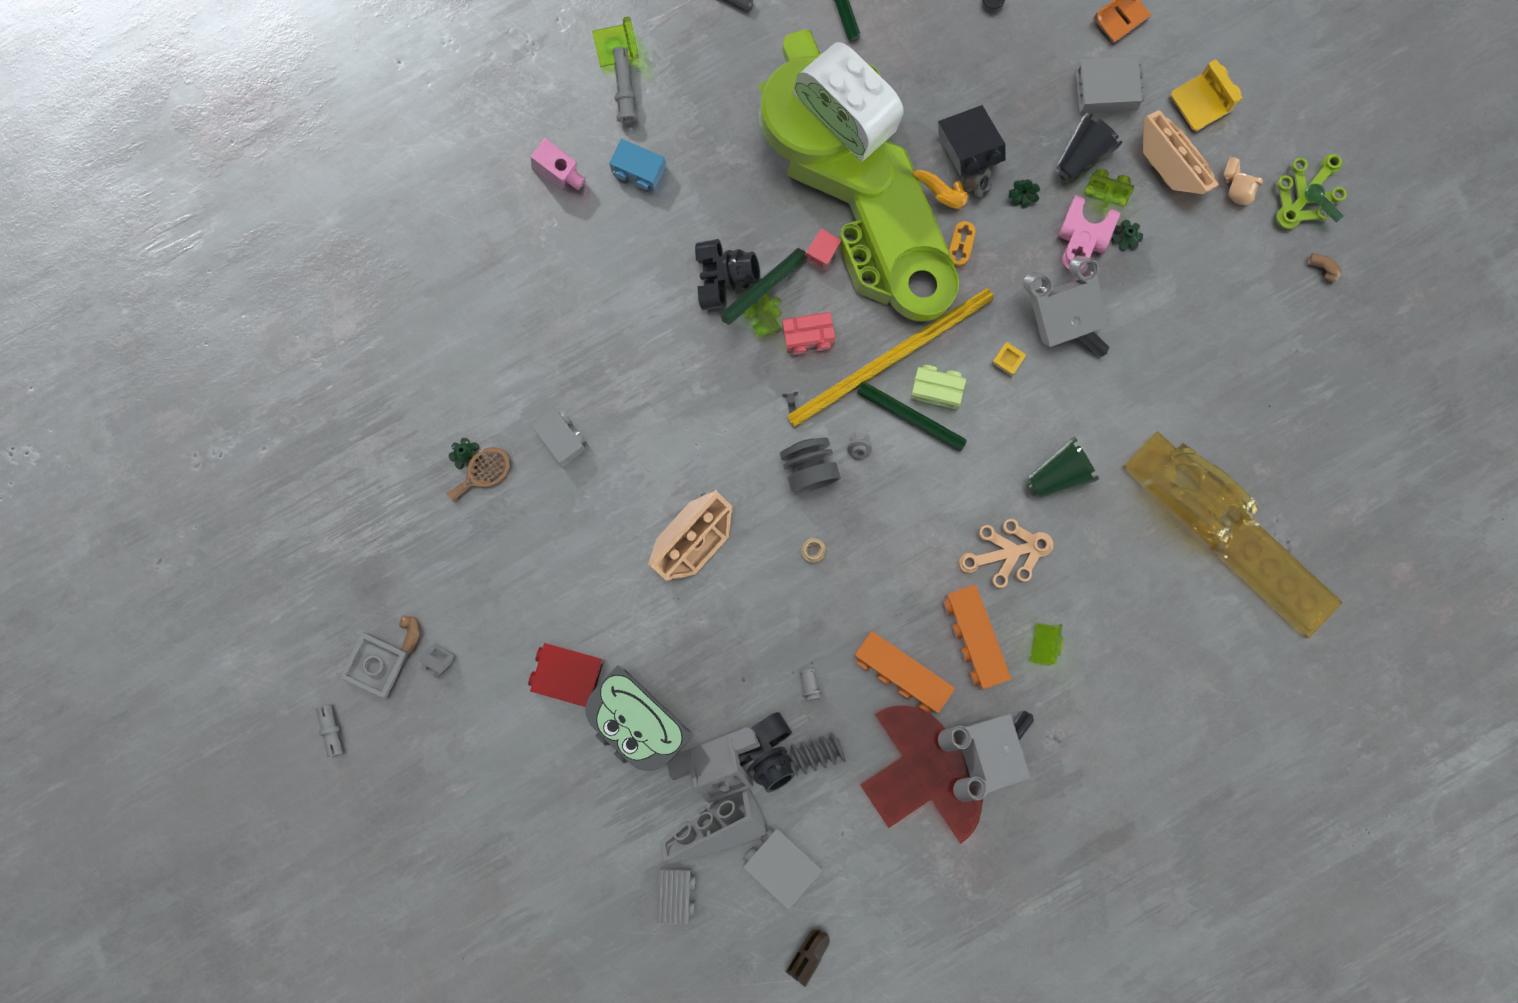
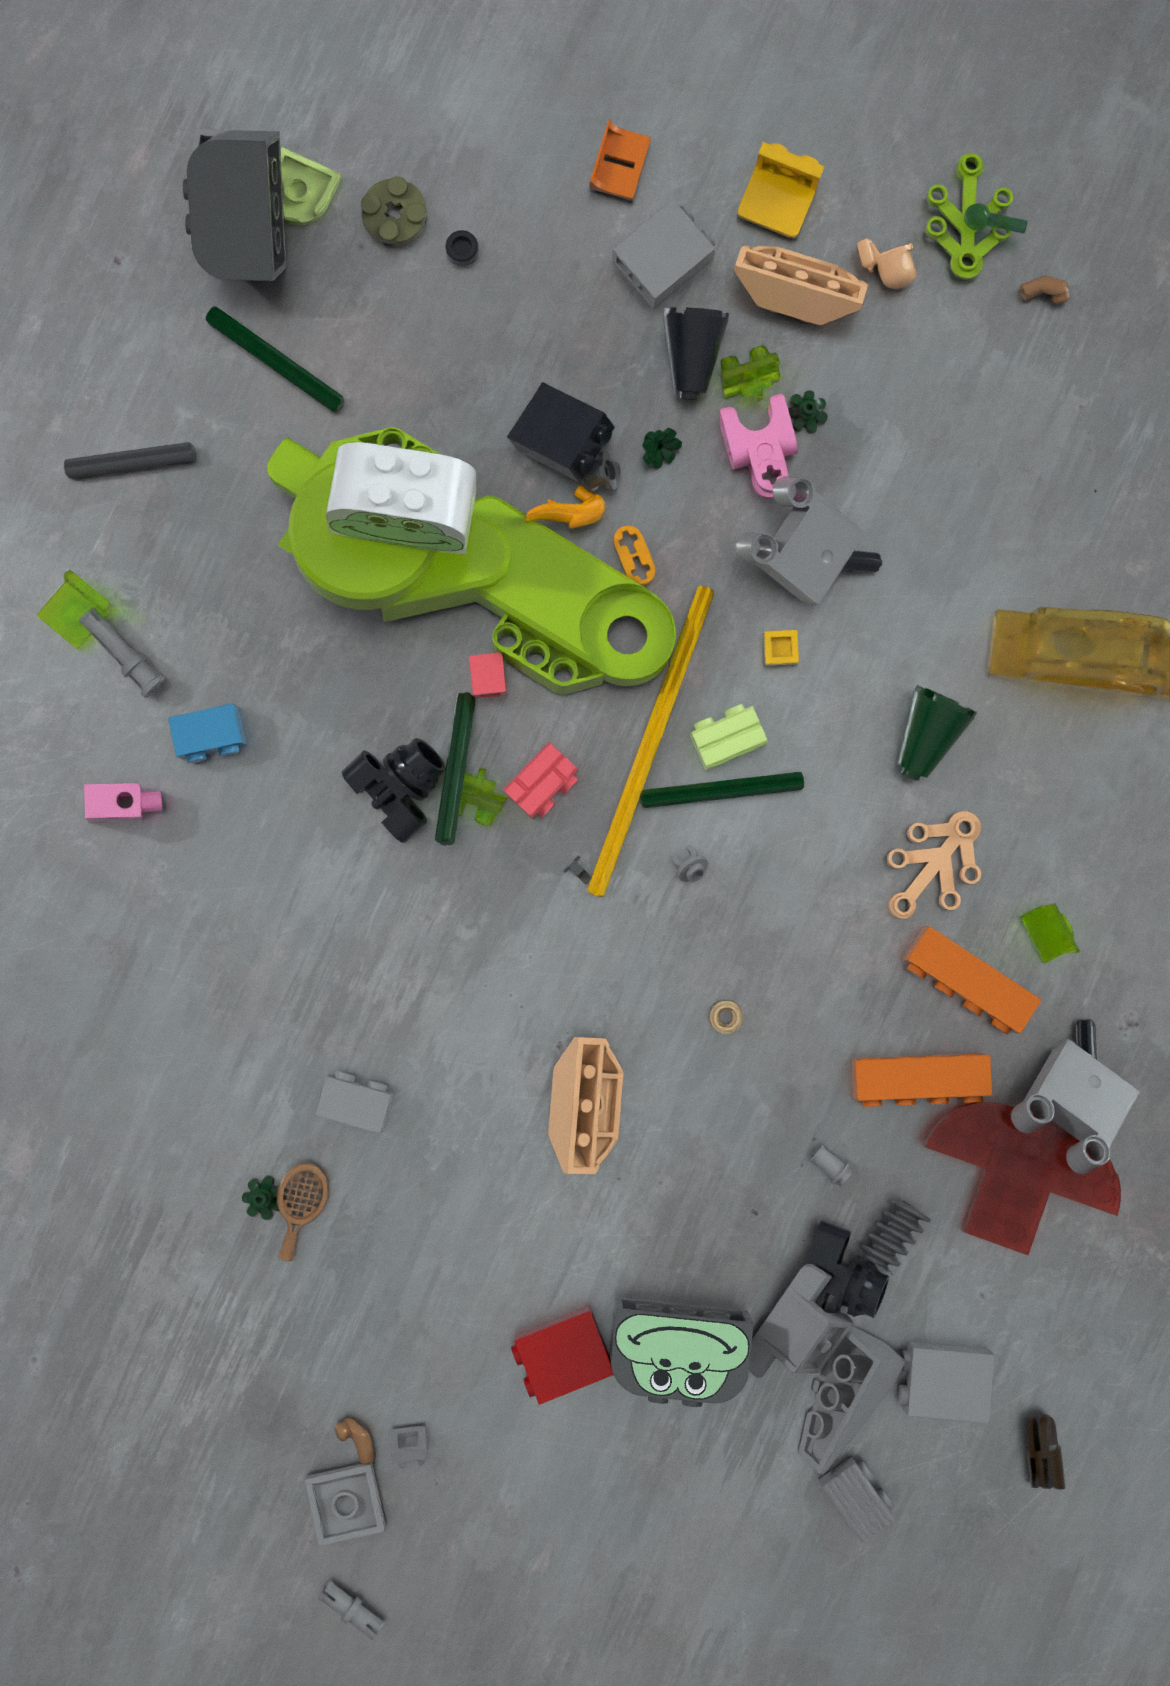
camera: 45 degrees left, 5 degrees up
dark grey wheel [779,437,841,494] -> none

